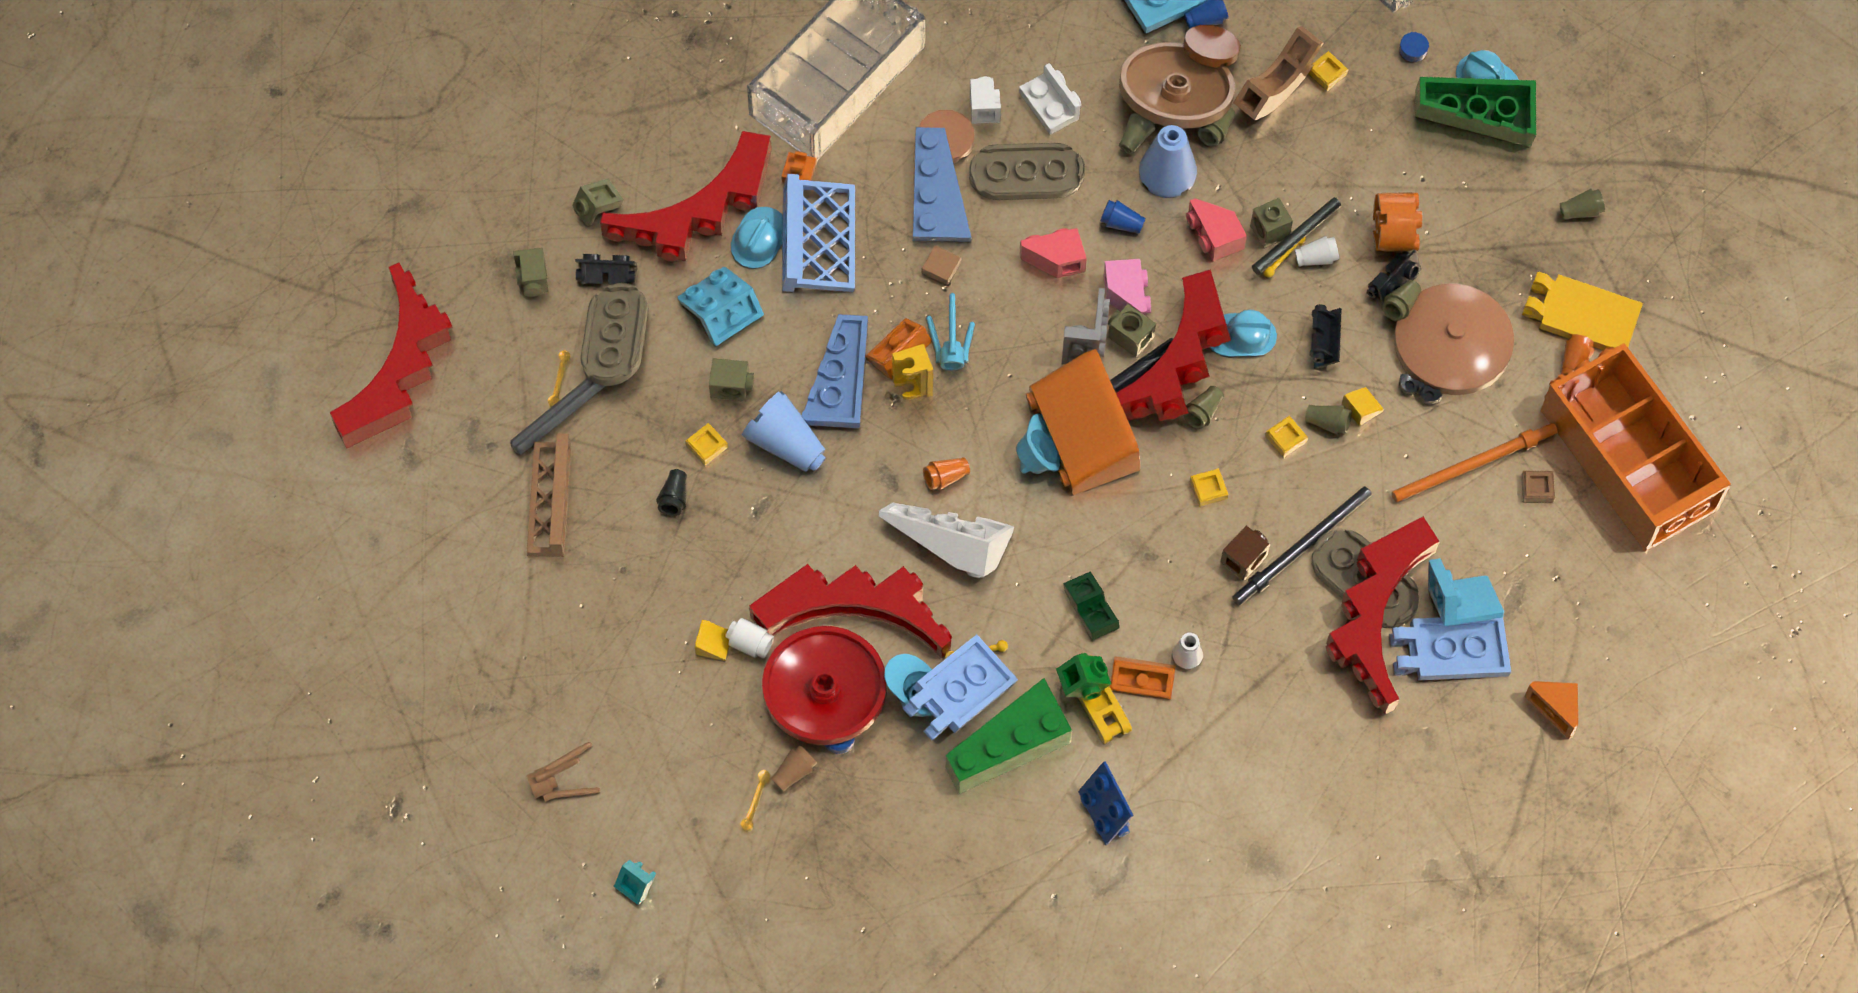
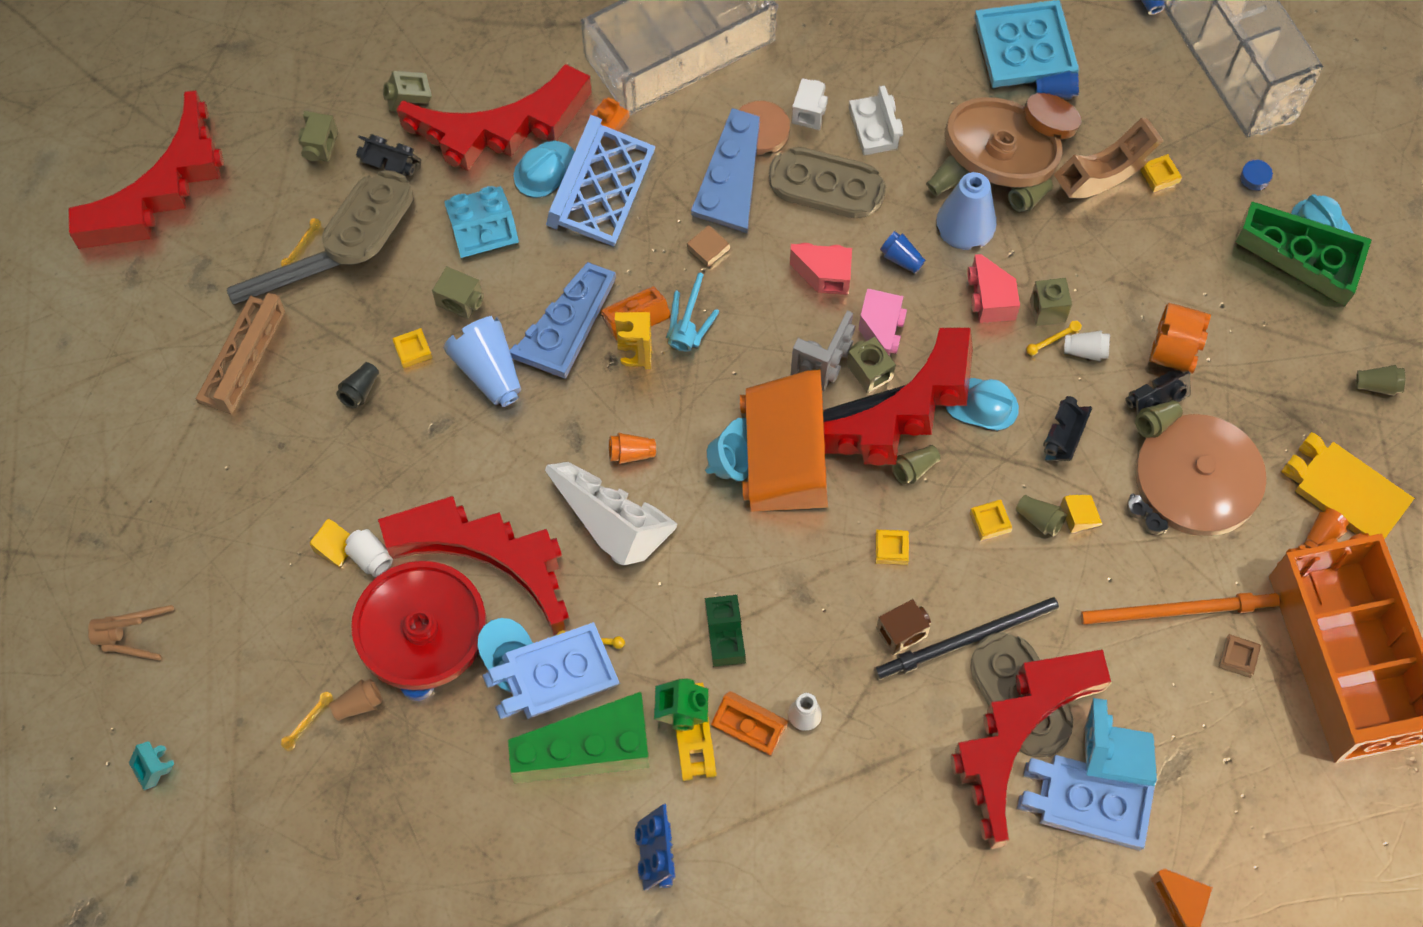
camera: 20 degrees right, 0 degrees up
pearl dark grey bar [1252,197,1341,275] -> none

